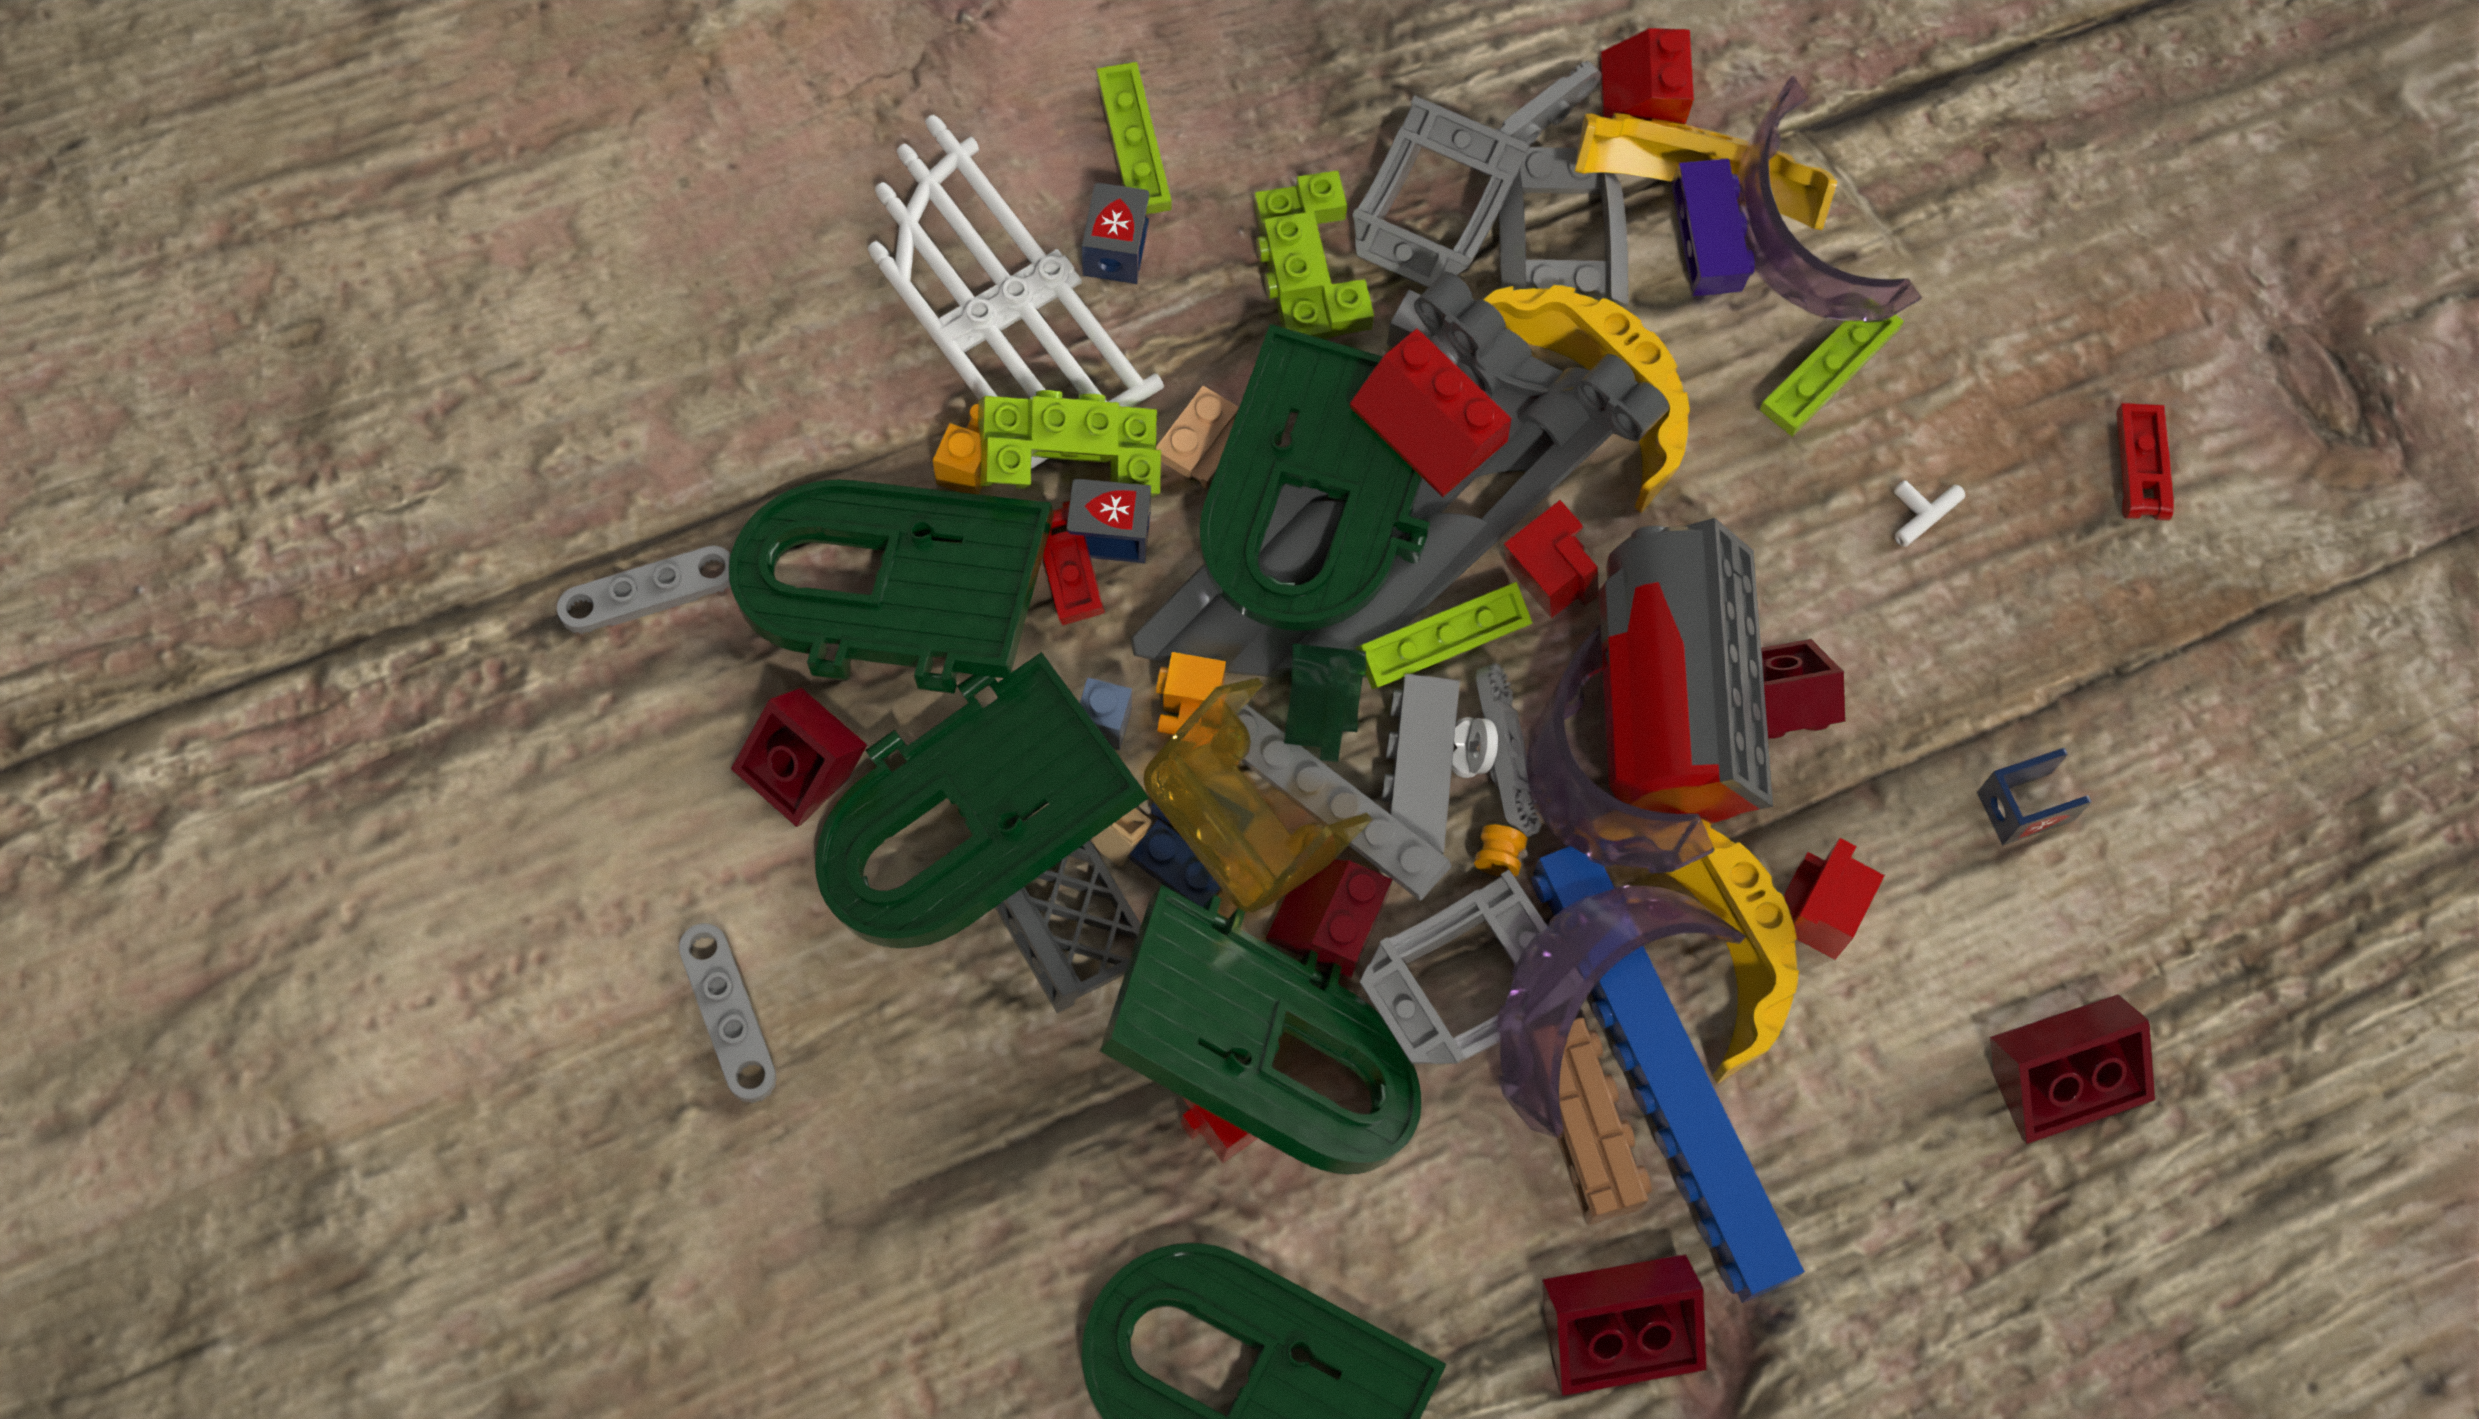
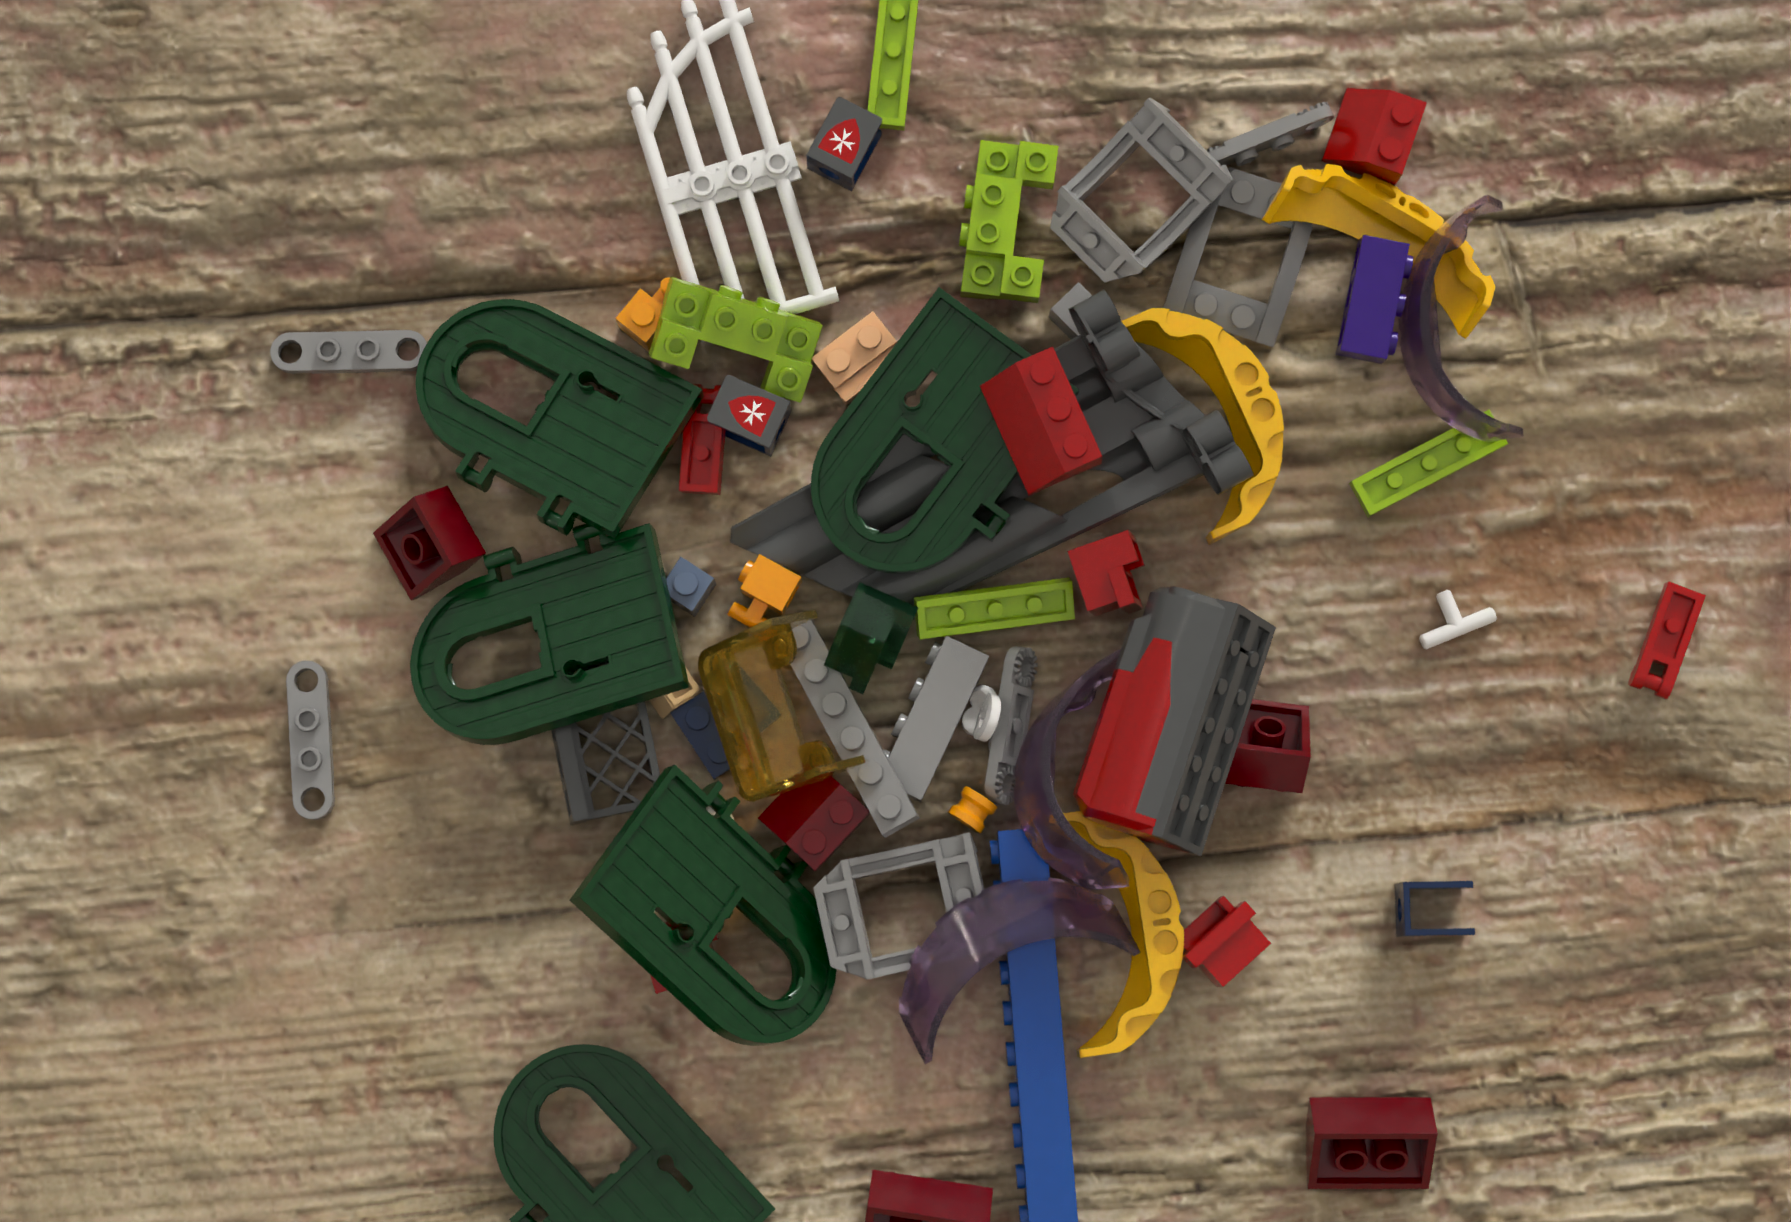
camera: 20 degrees right, 15 degrees up
medium nougat brick [1524,1018,1652,1225] -> none

